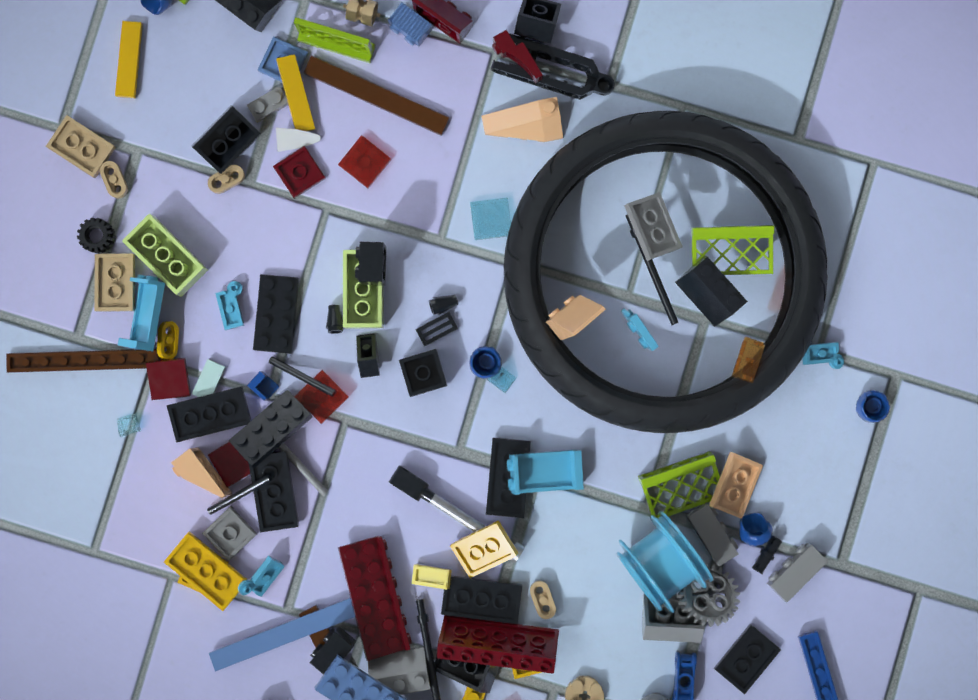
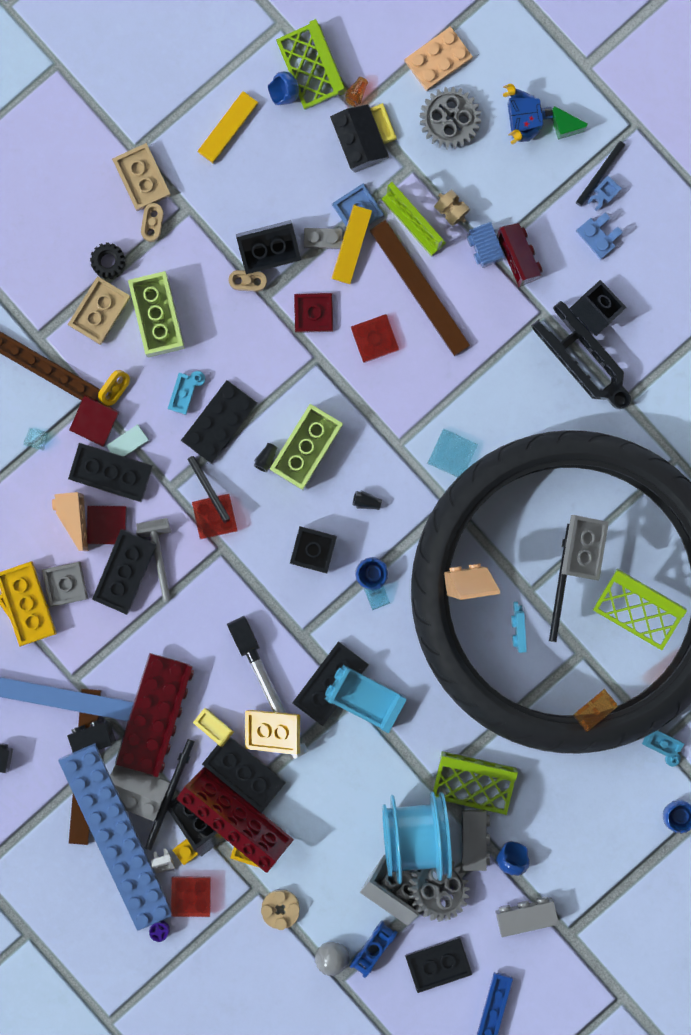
camera: 30 degrees right, 0 degrees up
medium azure panel [118,275,165,351] -> none
black bar [207,474,272,515] -> none
black plate [229,390,313,468] -> none
medium azure hinge [238,556,285,597] -> none
blue panel [247,371,279,401] -> none
white sticker [276,128,320,152] -> none
black brick [355,242,387,286] -> none
black slope [356,333,380,378] -> none
black tile [415,312,458,347] -> none
light nougat wedge [481,97,563,142] -> none
dark red slope [492,30,543,84] -> none
tan plate [530,580,556,619] -> none
black slope [675,256,748,327] -> none
light nougat plate [709,452,763,518] -> none
black pin [752,535,782,575] -> none

